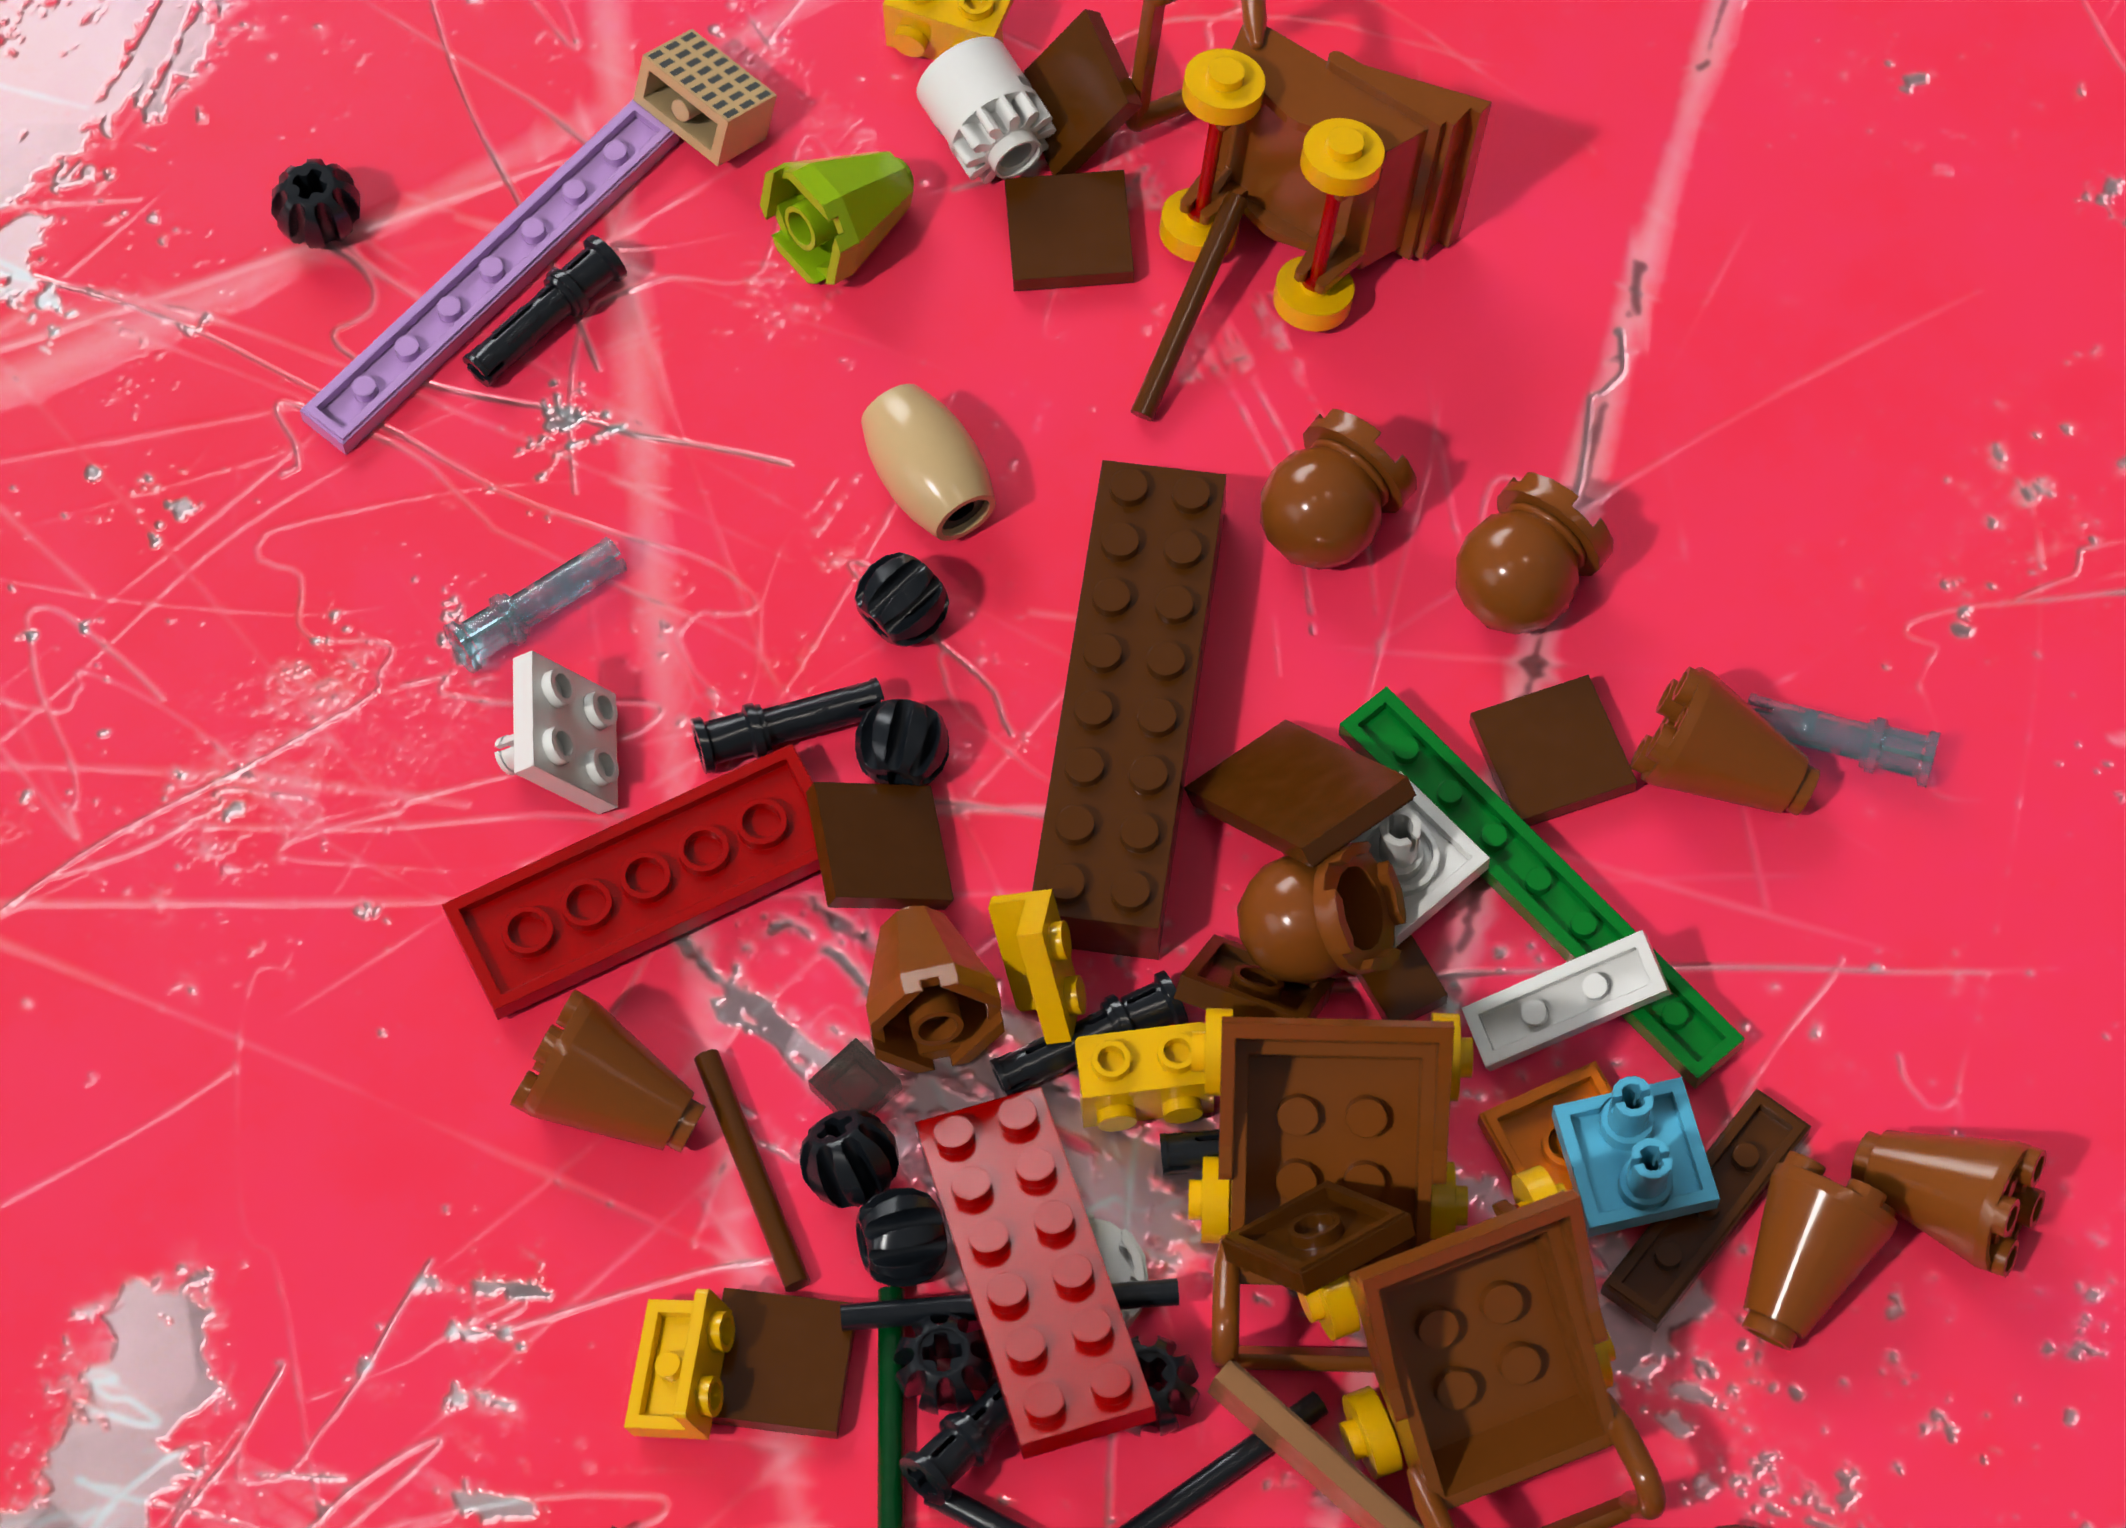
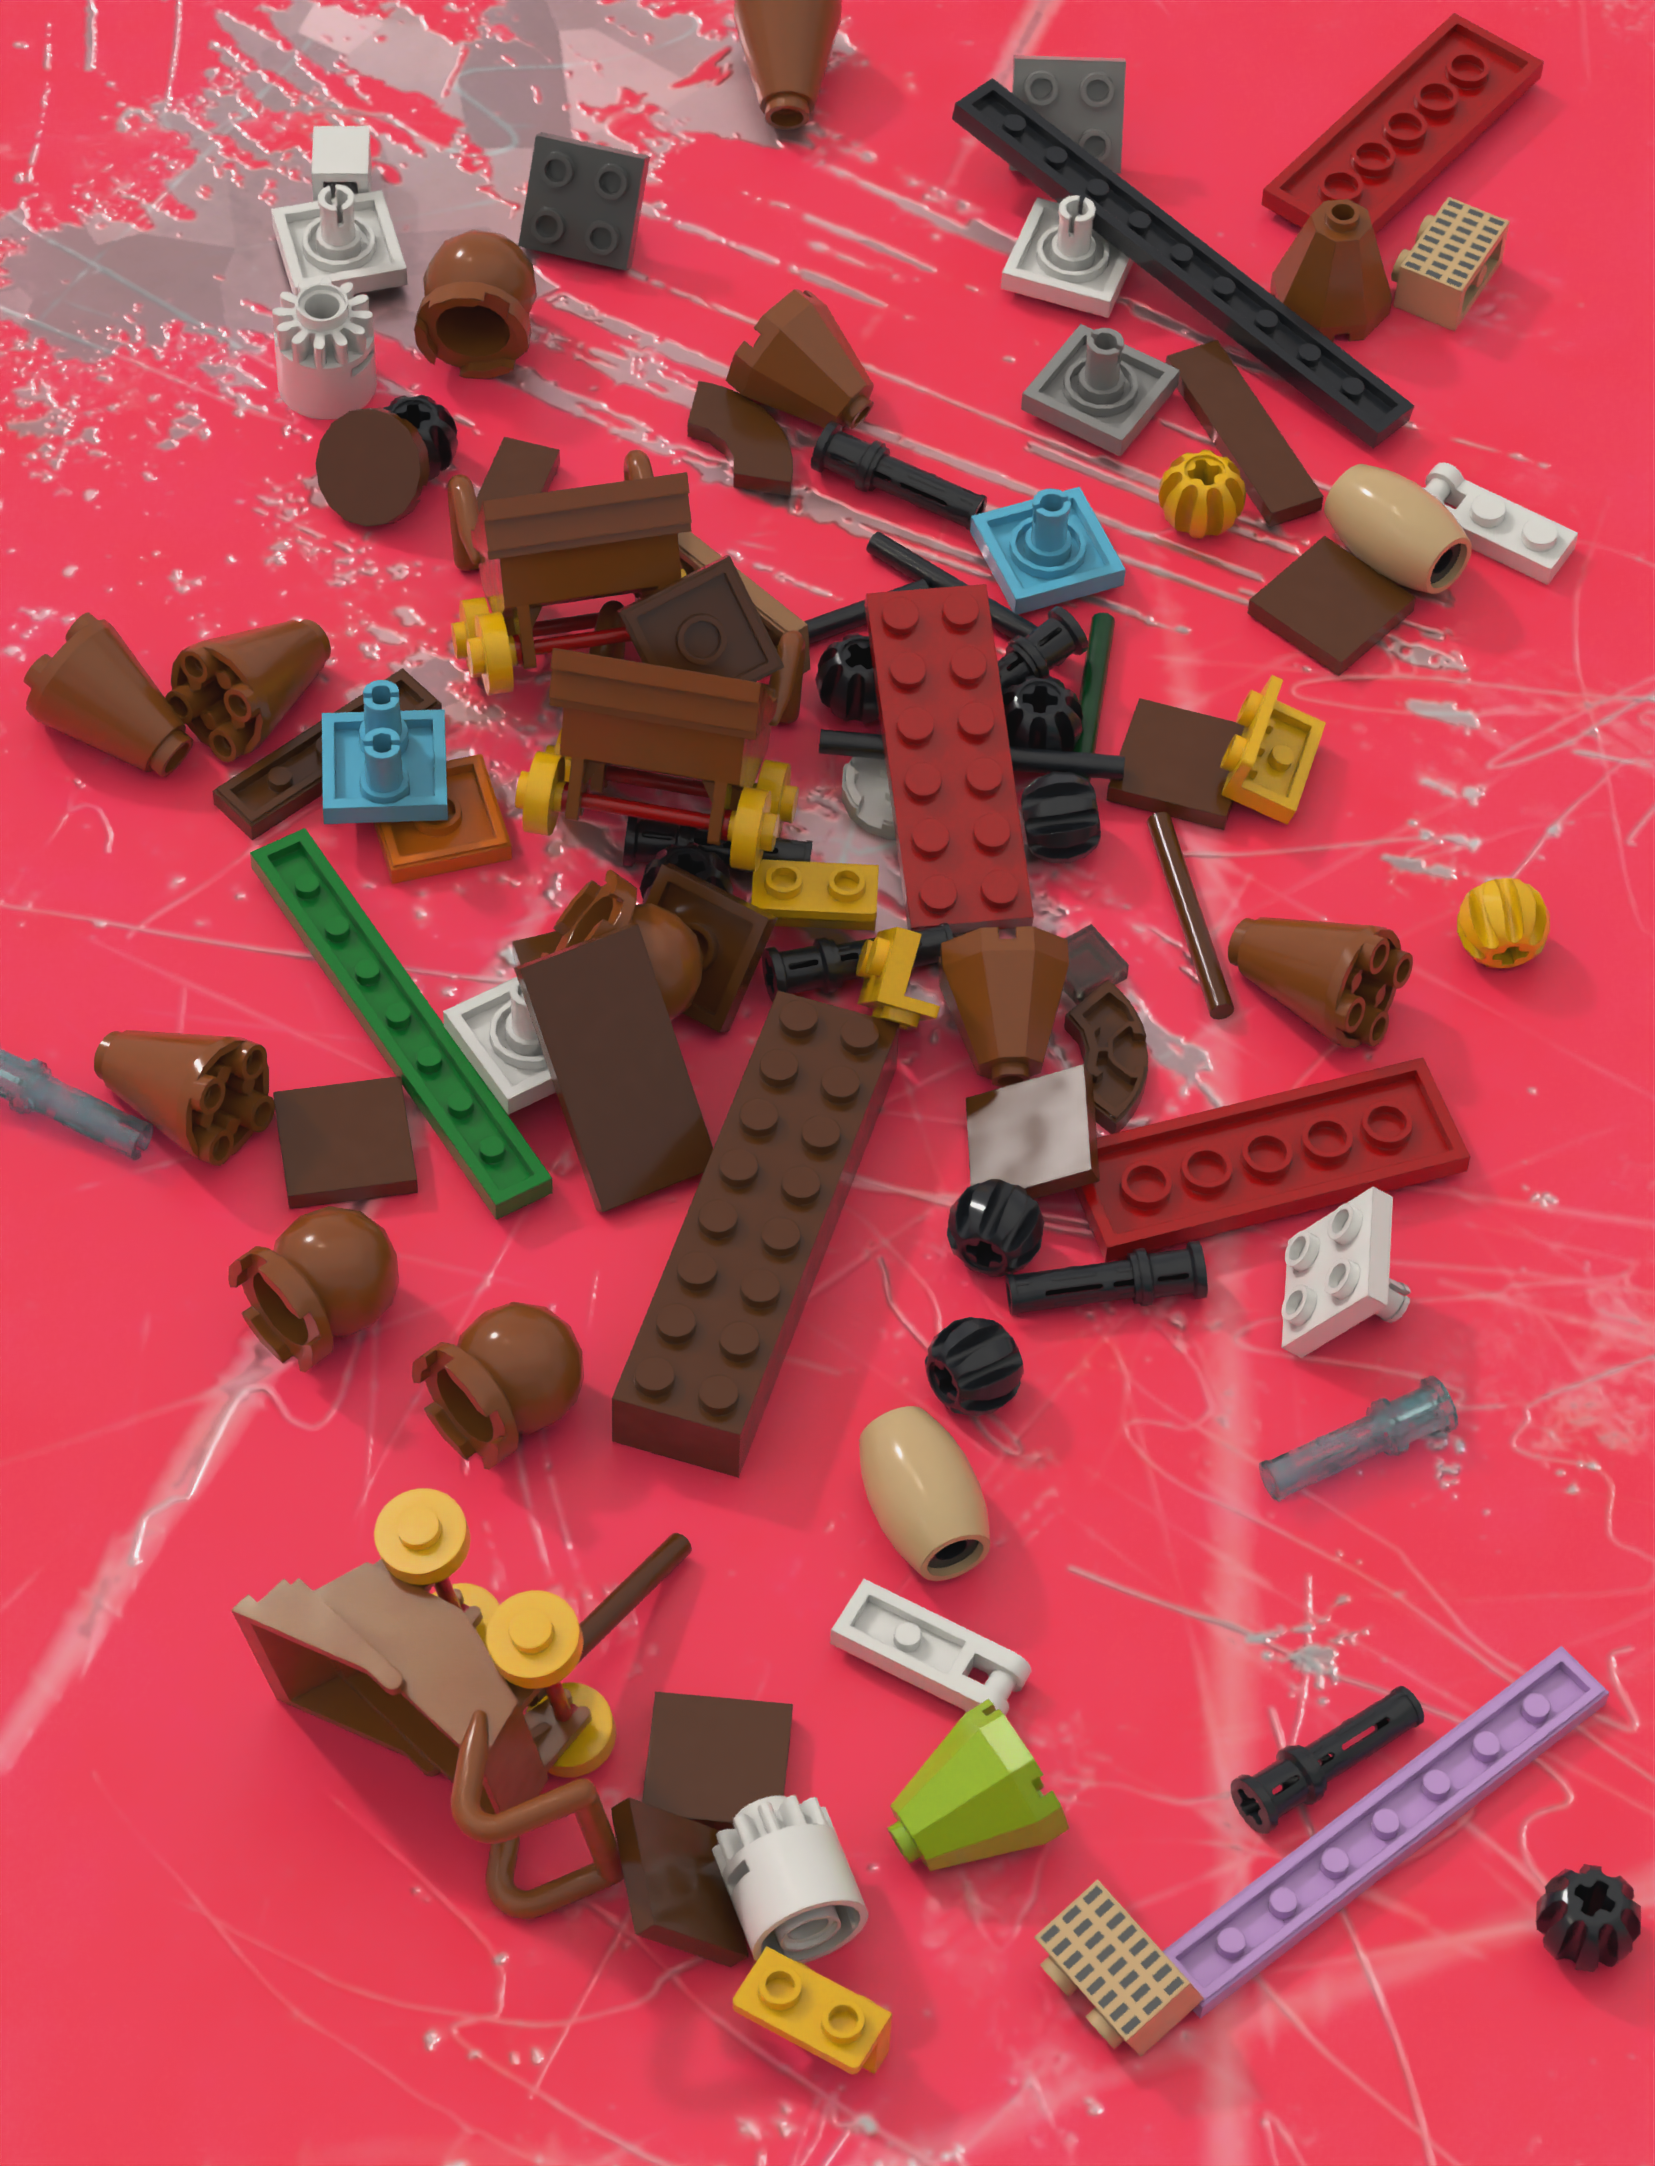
camera: 175 degrees left, 10 degrees down
black piece [800,1109,899,1208] -> none
white plate [1461,930,1671,1071] -> none
none -> white plate [830,1579,1032,1715]
none -> reddish brown tile [1064,980,1148,1134]
none -> yellow piece [1457,878,1550,968]

